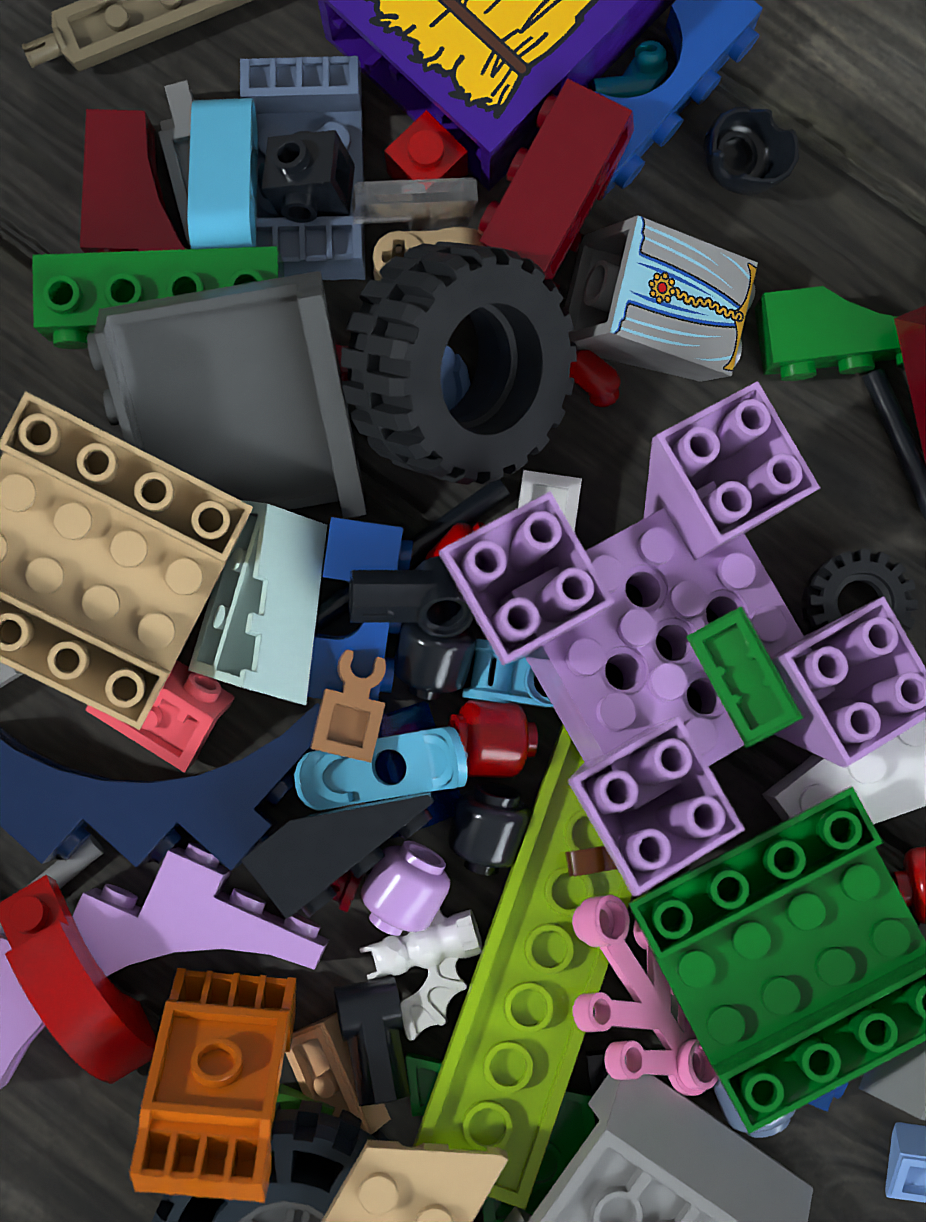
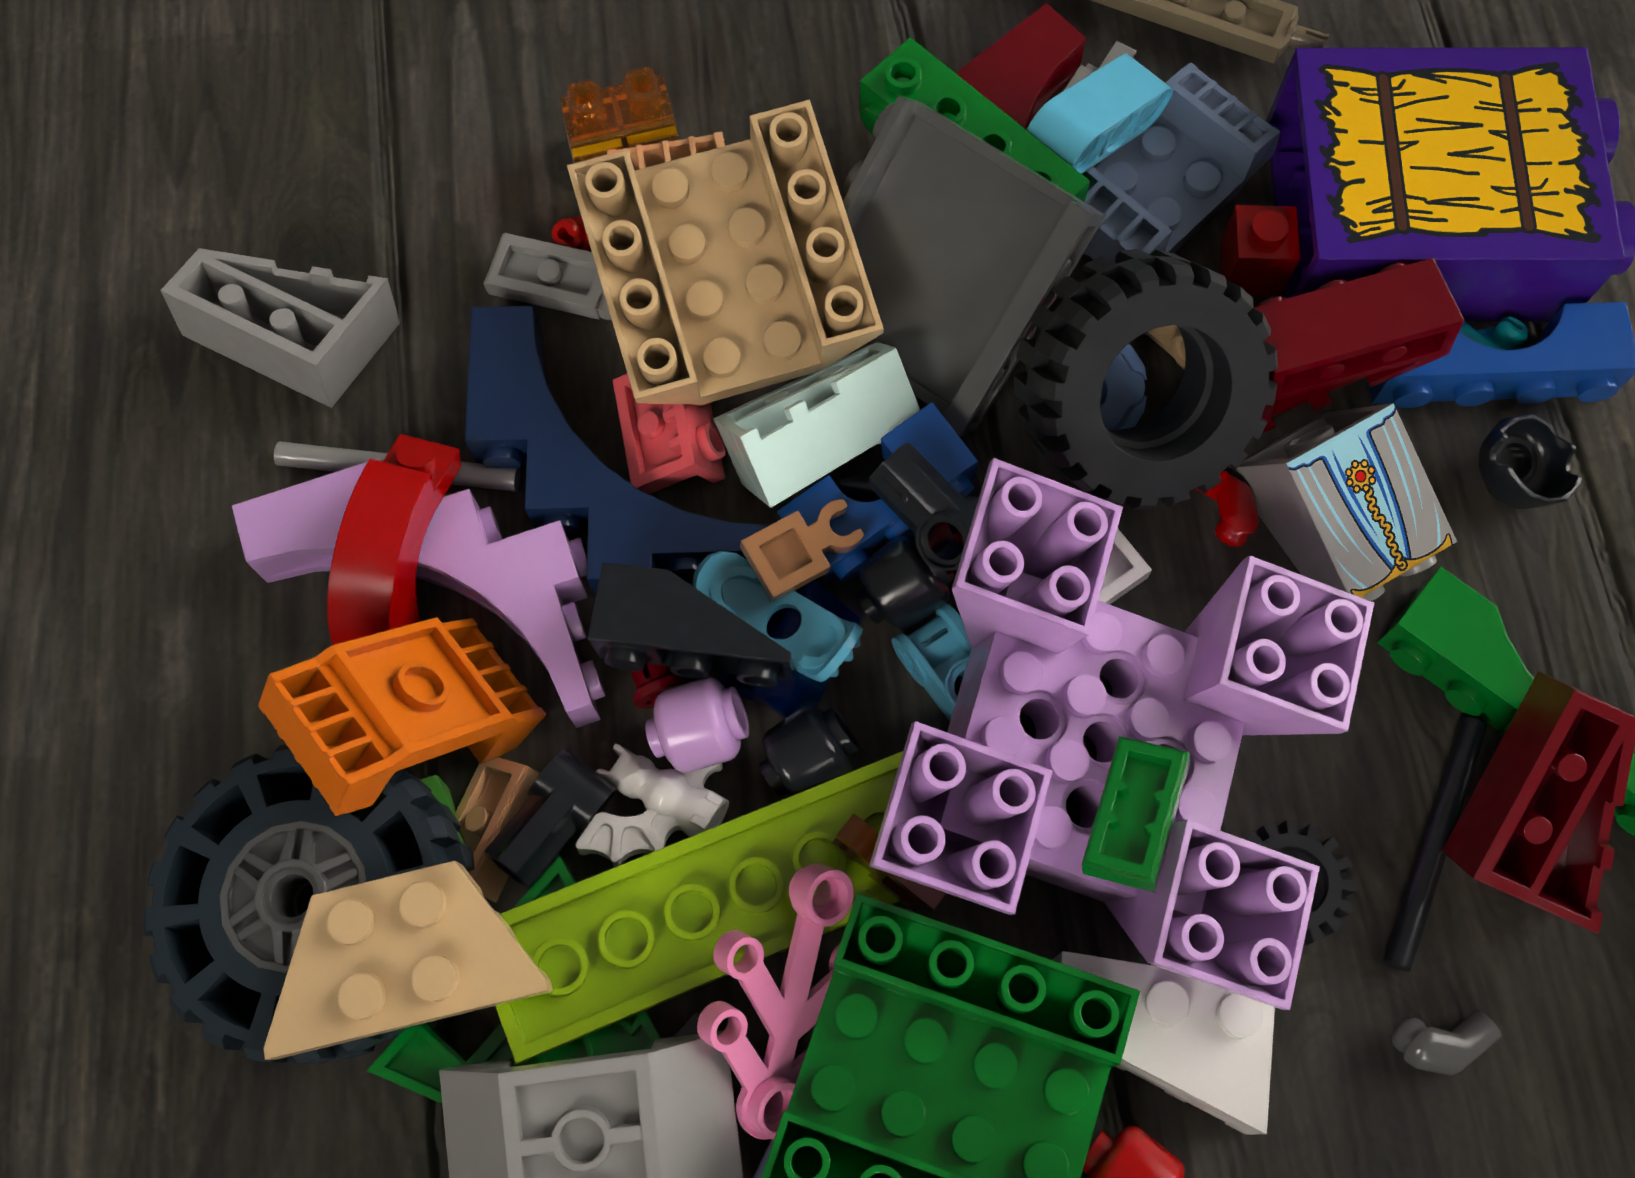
camera: 45 degrees right, 15 degrees down
black brick [258,130,355,223] -> none
clear tile [352,178,478,231] -> none
red head [448,699,538,778] -> none

